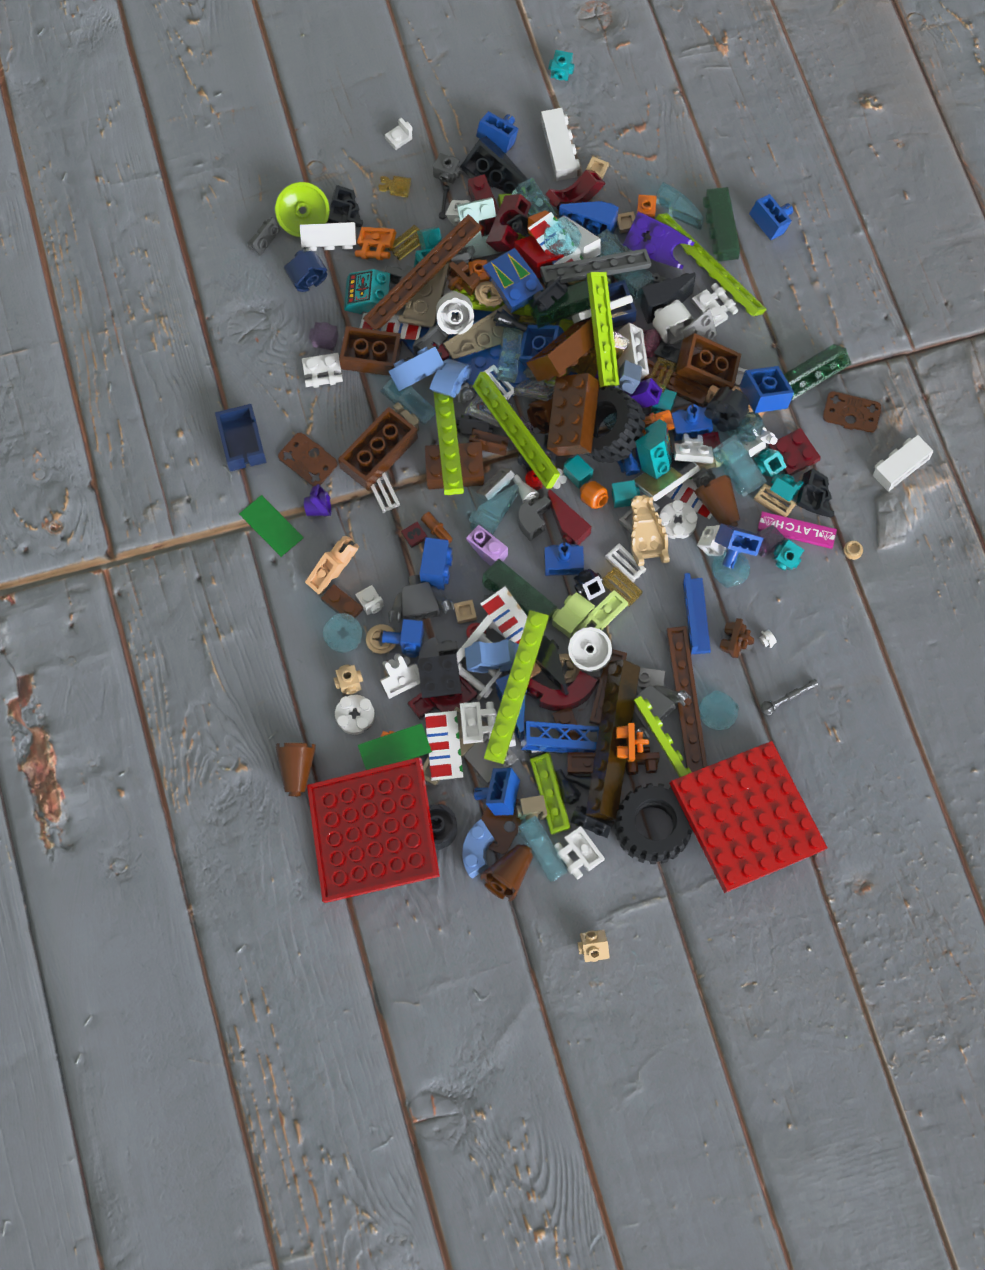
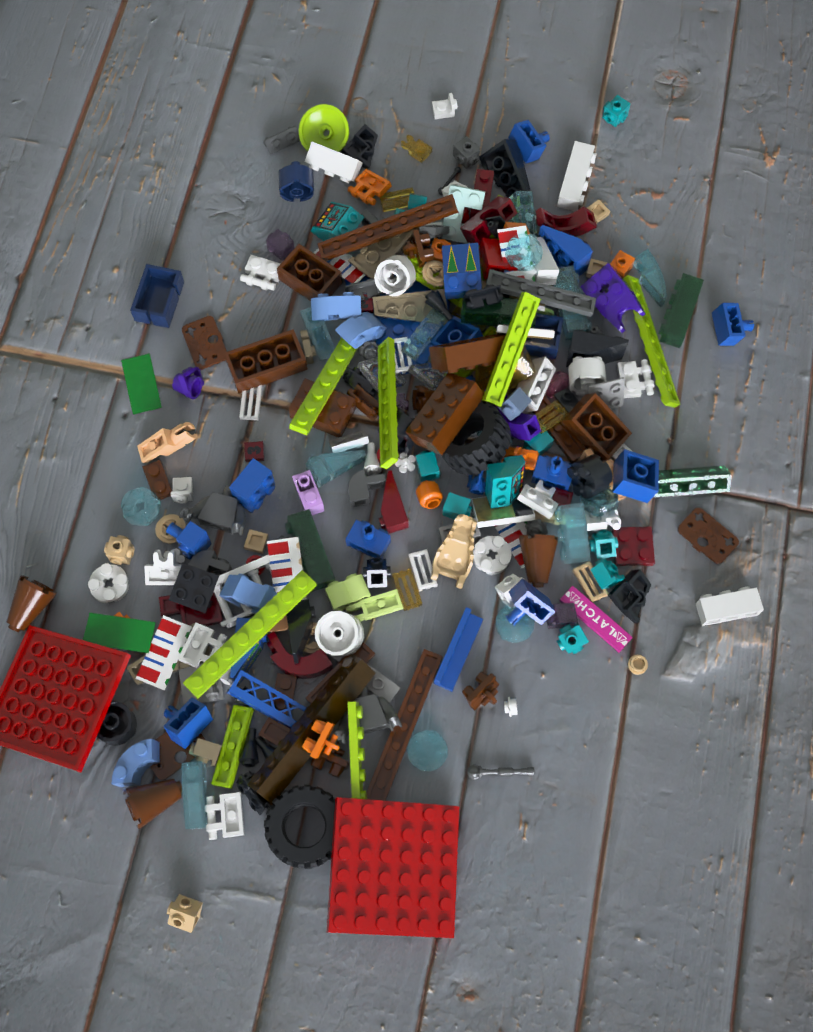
camera: 25 degrees right, 0 degrees up
dark orange axle [421,512,453,544] -> none

